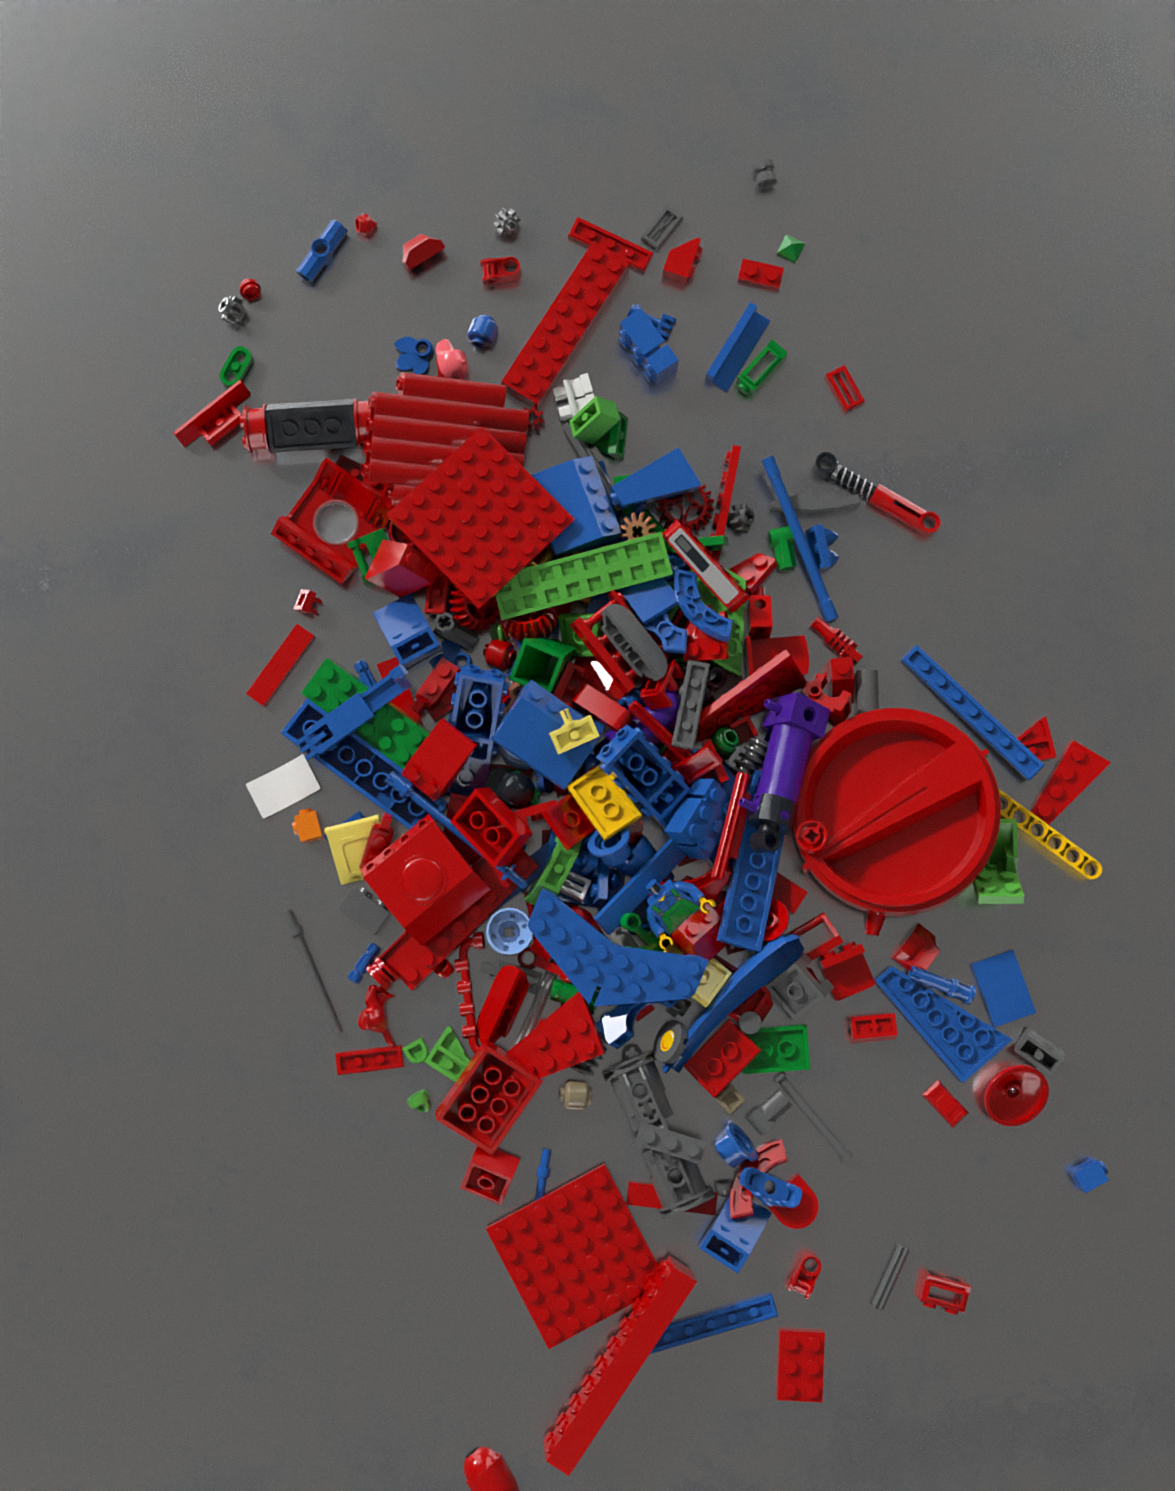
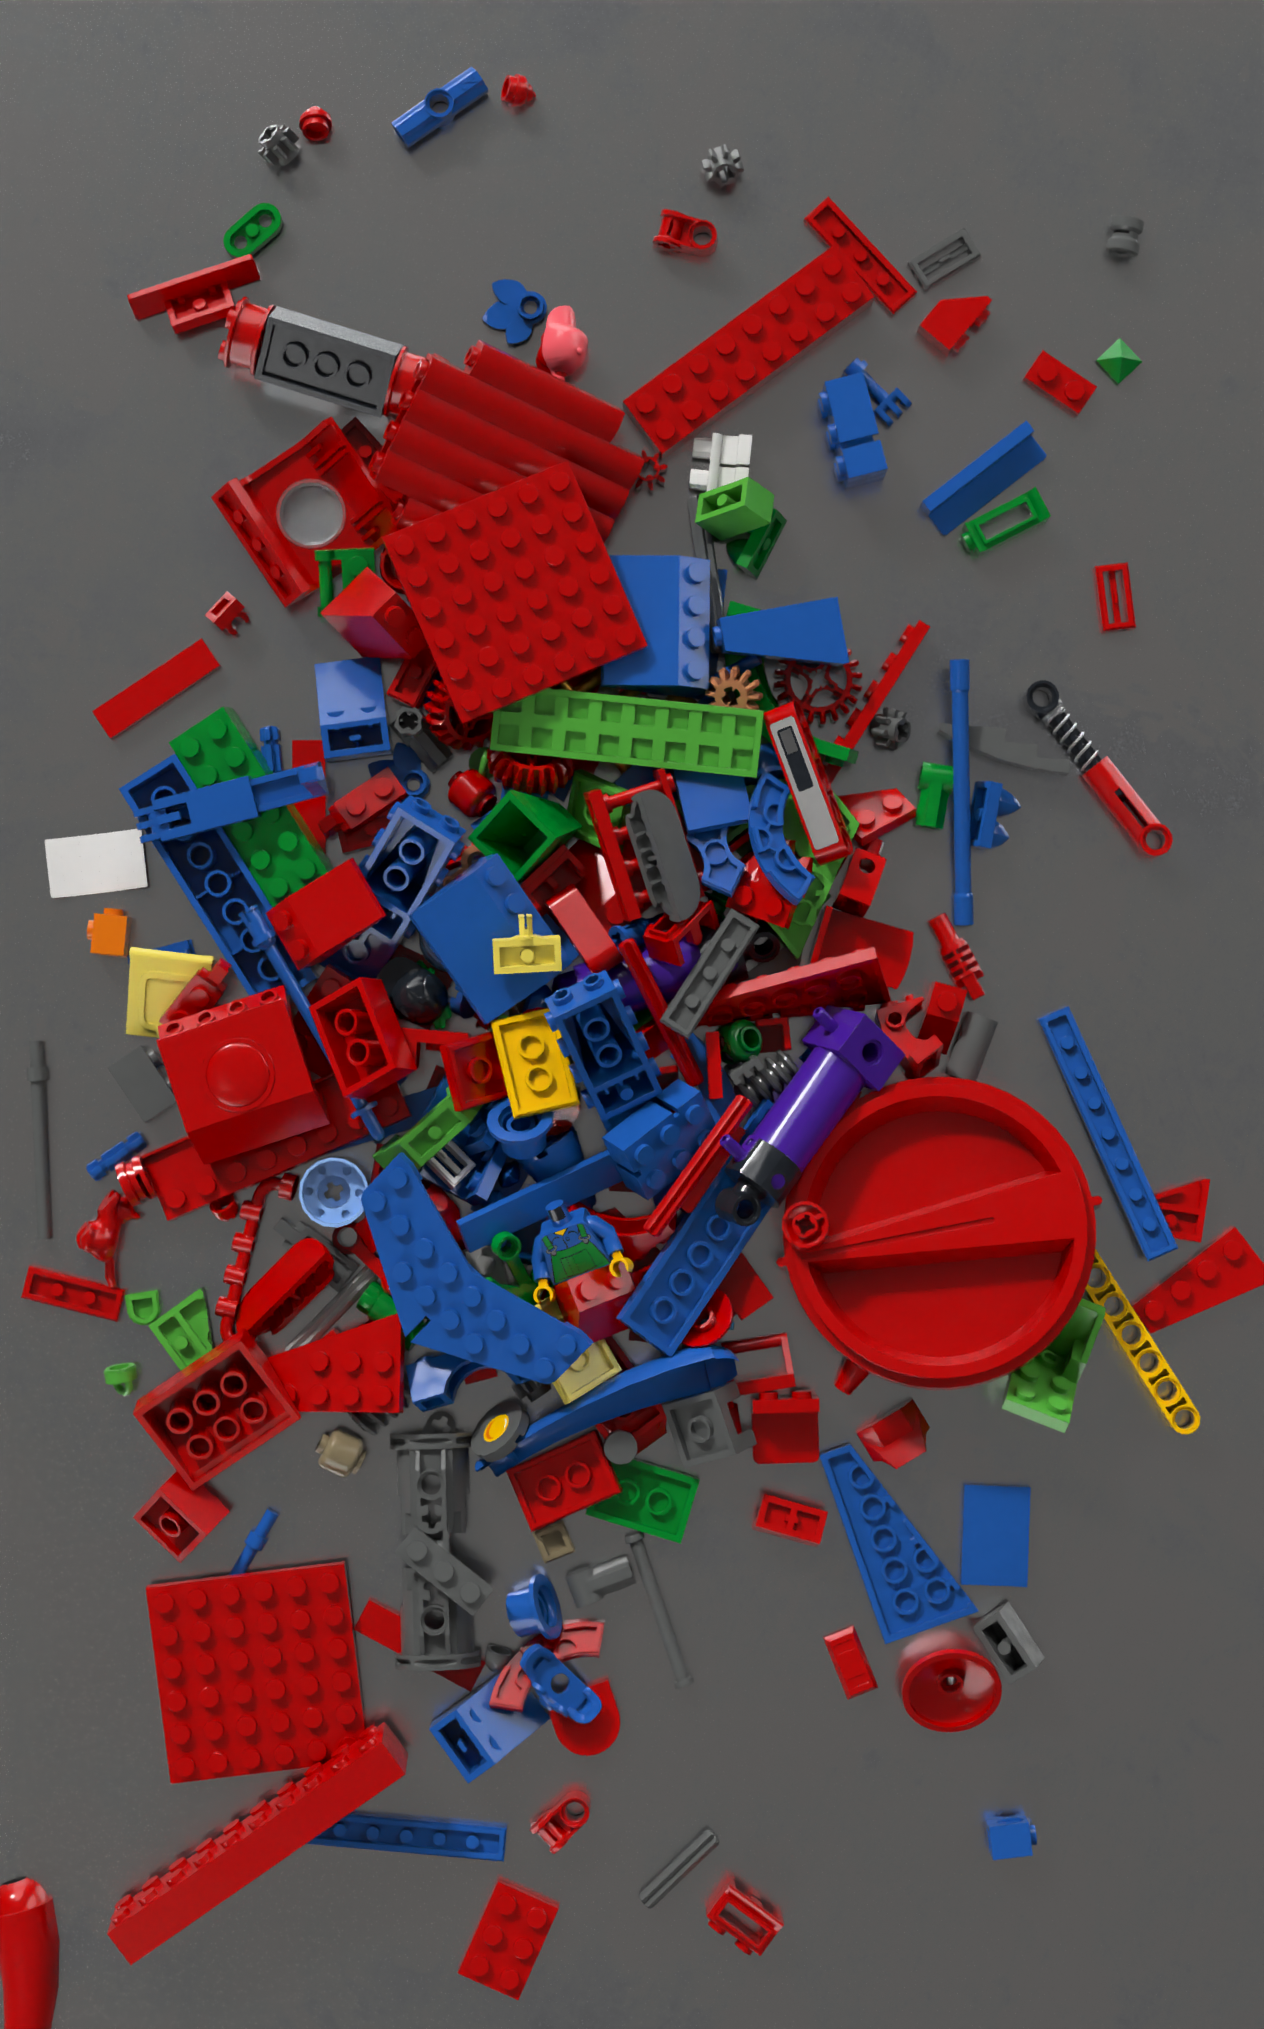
camera: 20 degrees right, 5 degrees up
red slope [402,234,446,270] -> none
blue head [467,315,498,348] -> none
red tile [674,744,723,785] -> none
blue pin [908,965,976,1005] -> none

